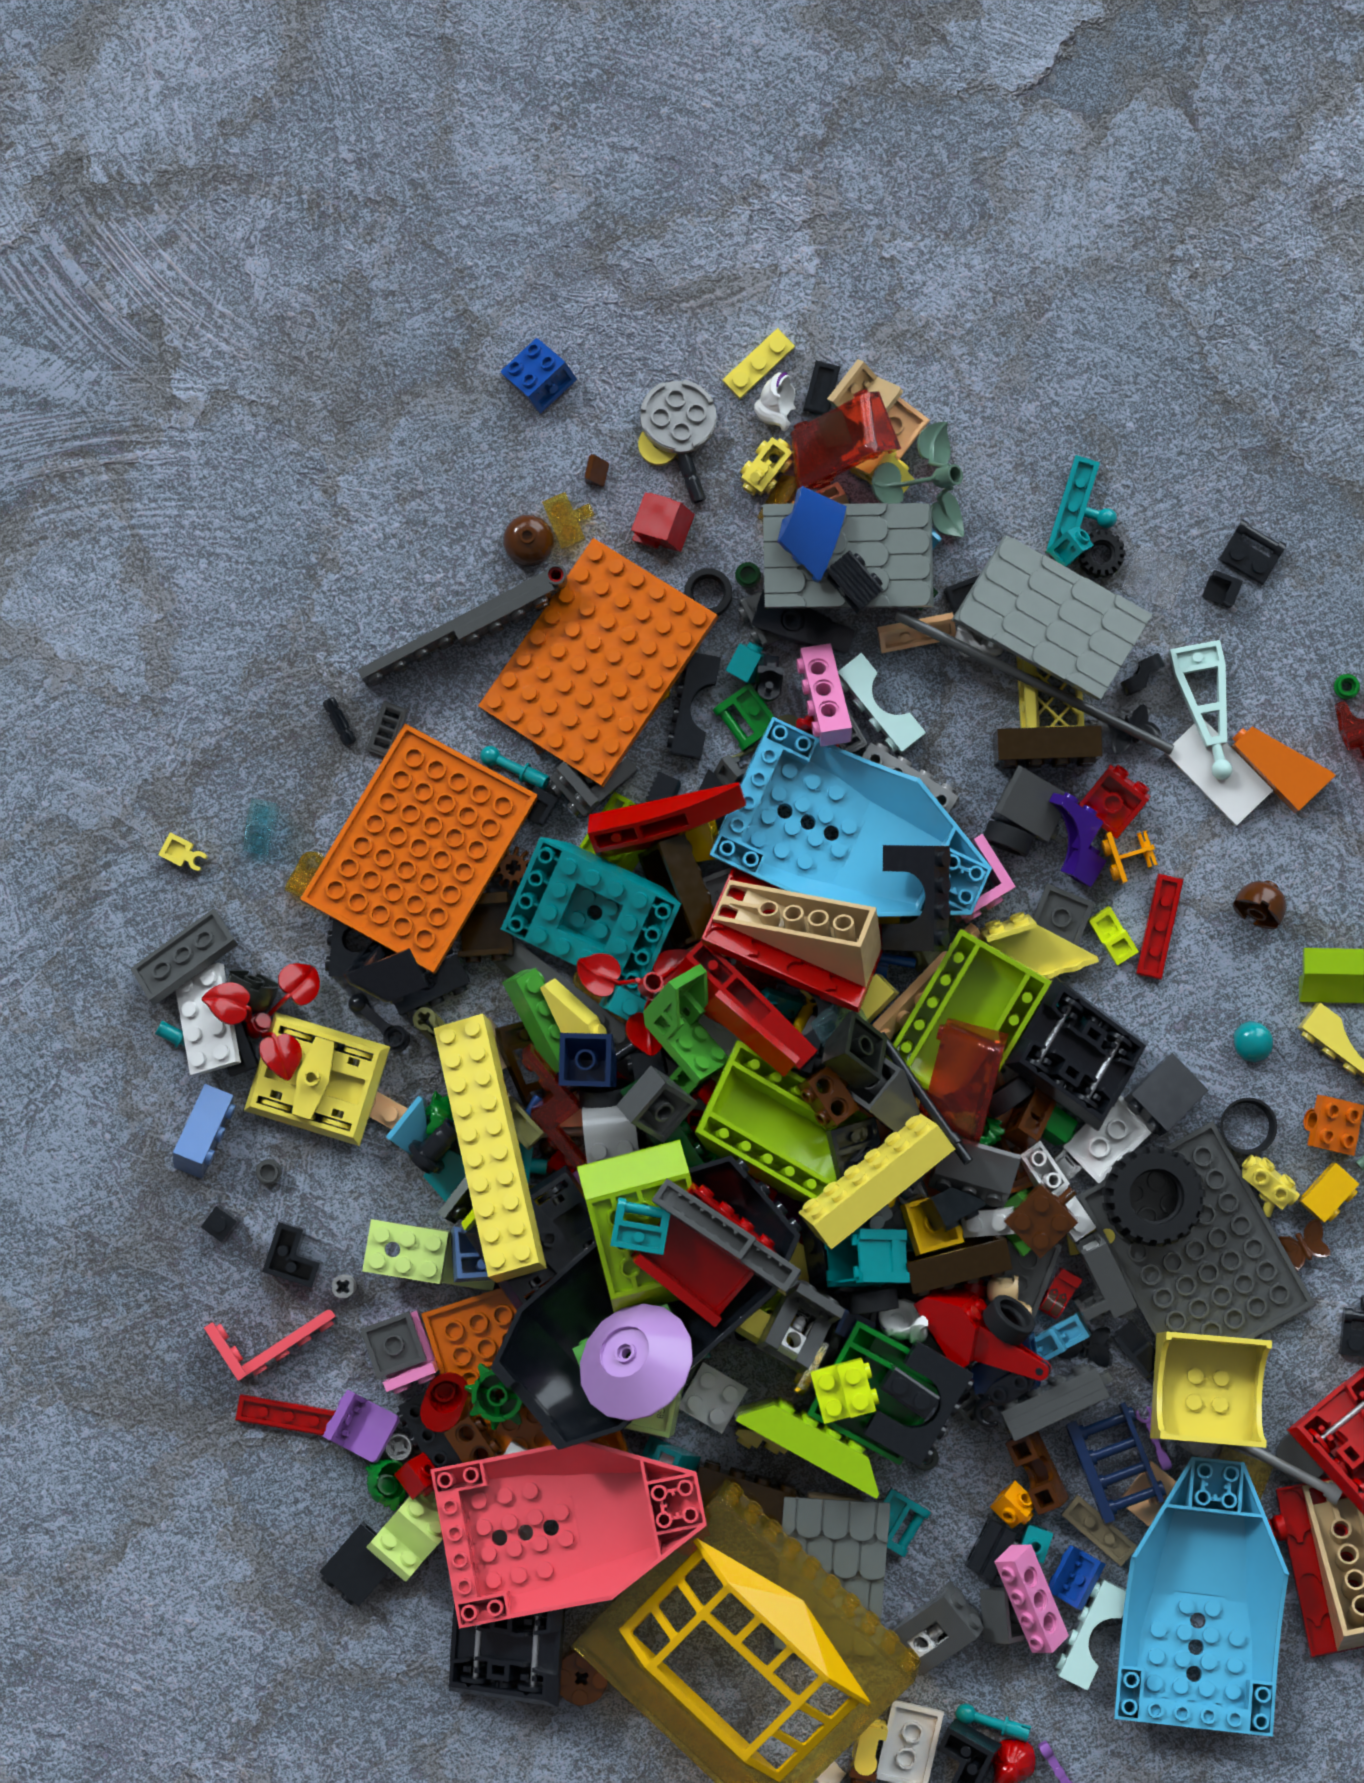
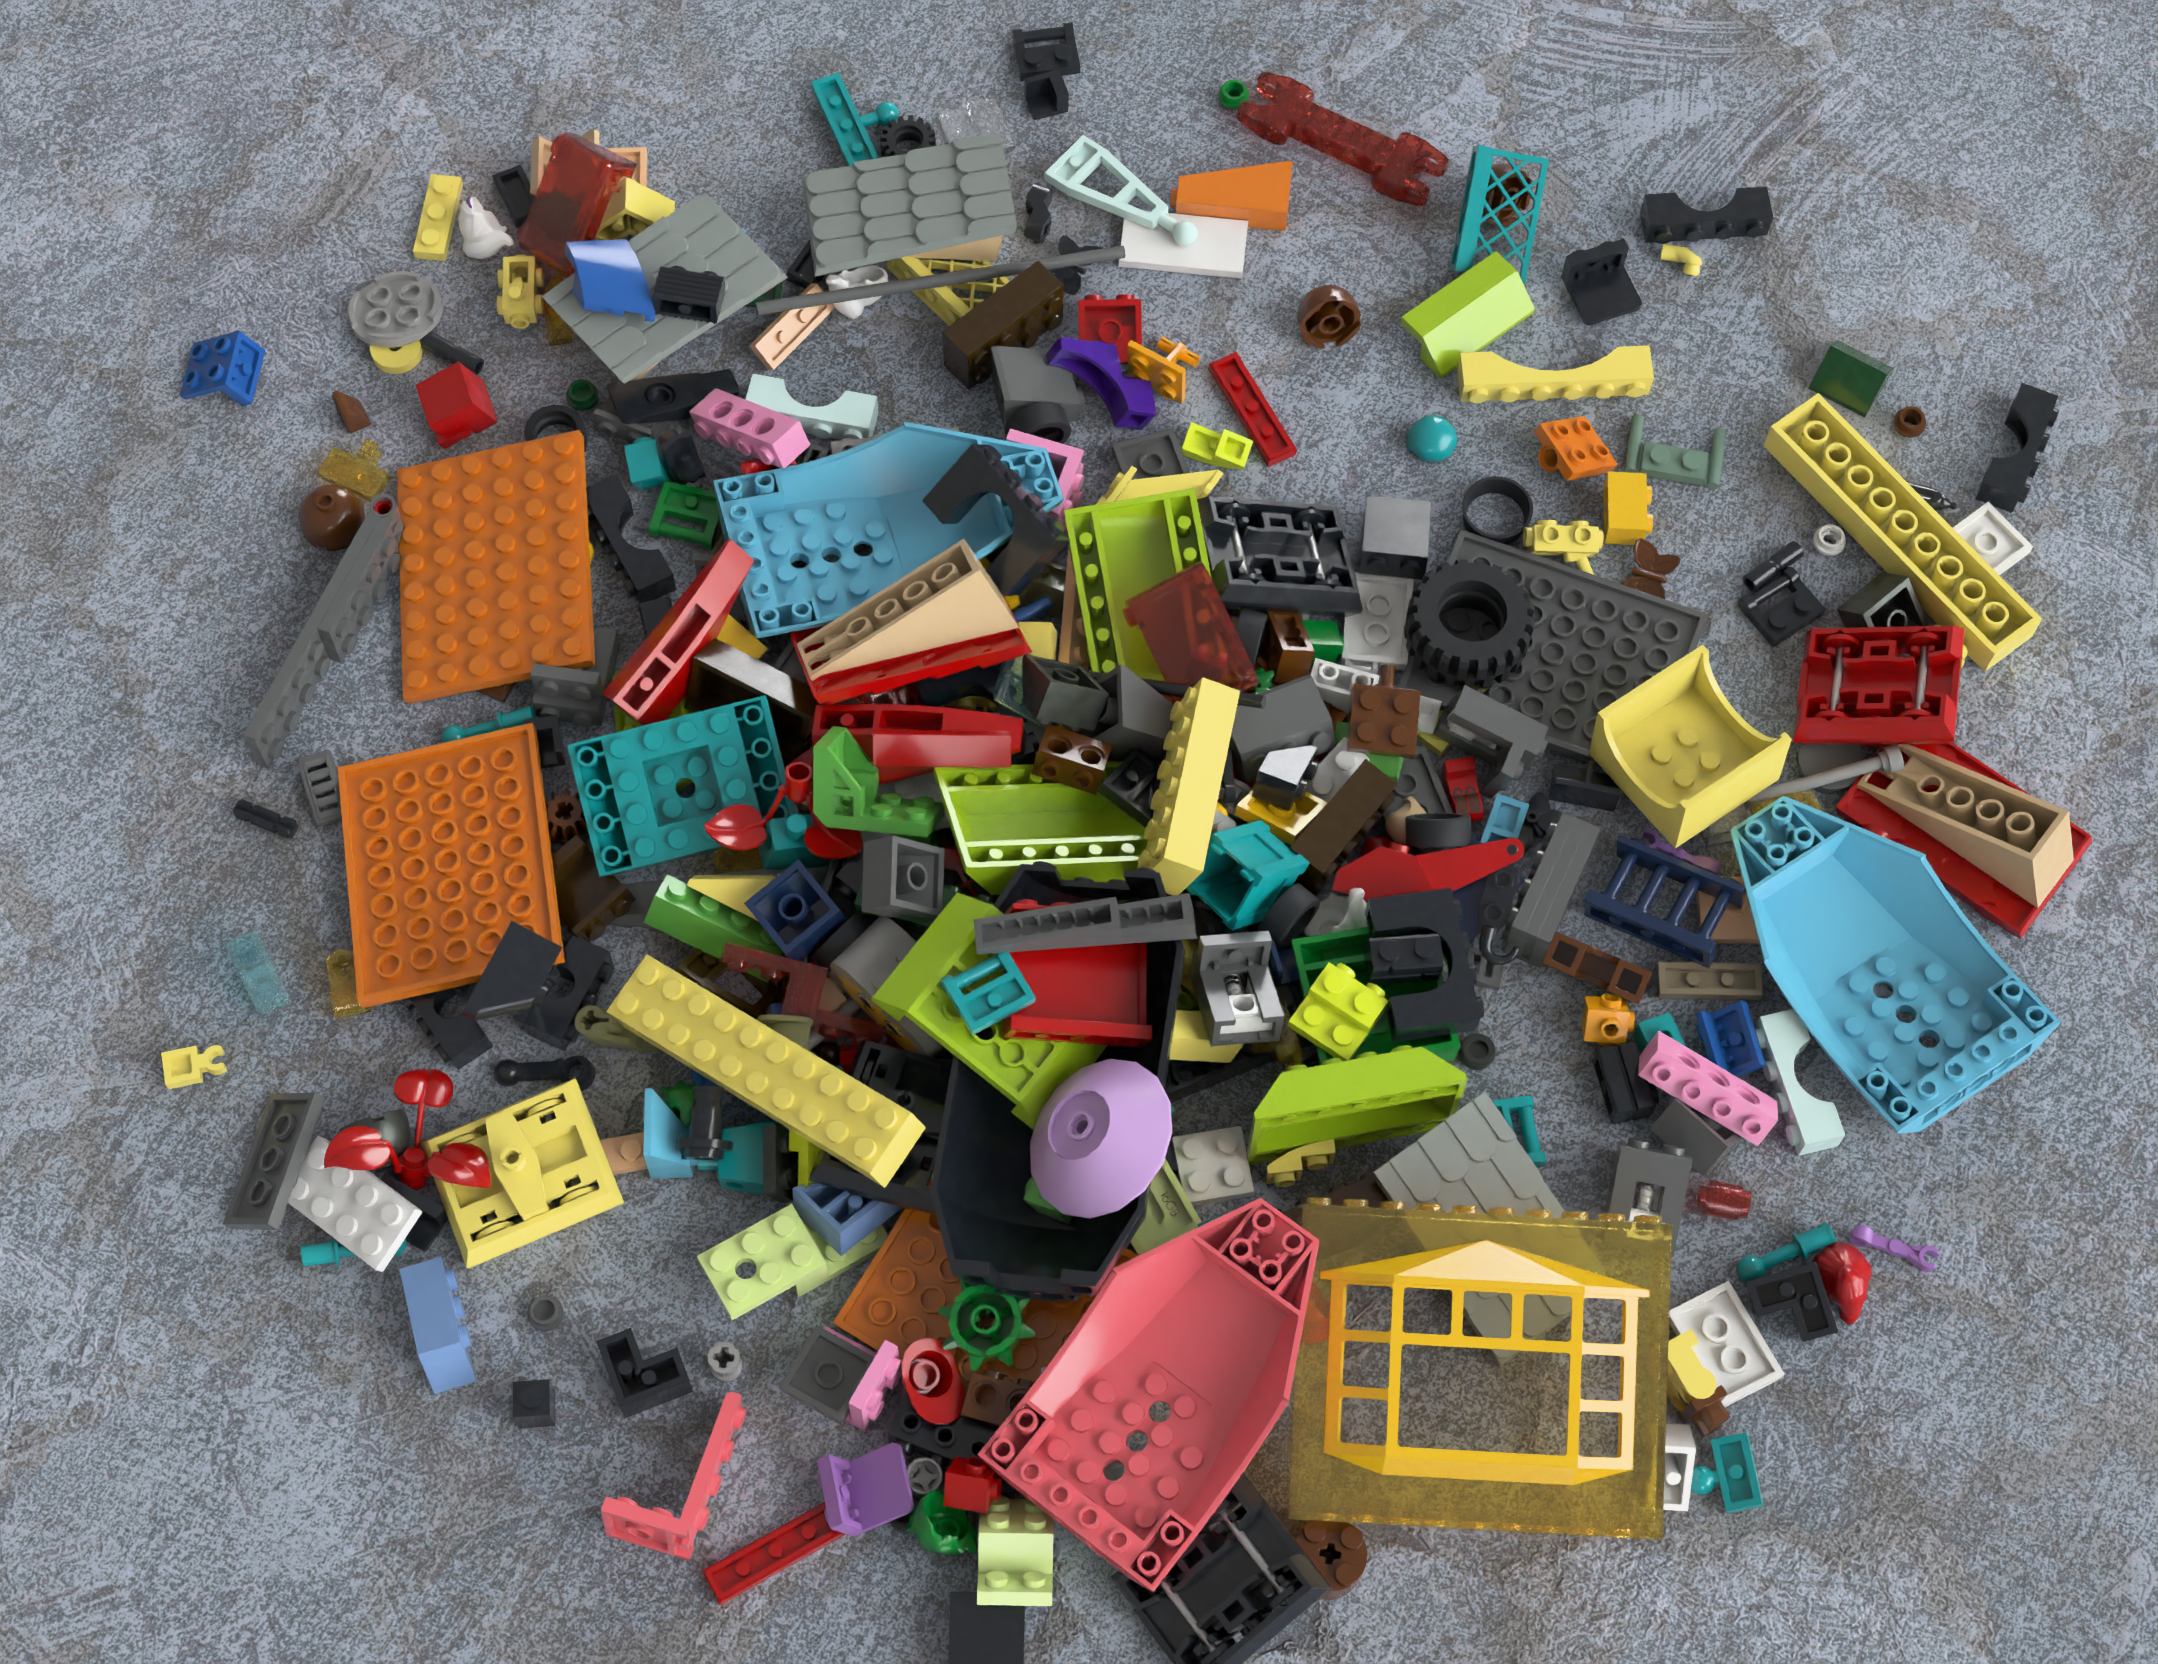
camera: 40 degrees left, 20 degrees down
sand green plant [872,421,964,538] -> none
teal bracket [1047,526,1094,567] -> none
none -> clear red brick [1697,1180,1751,1221]

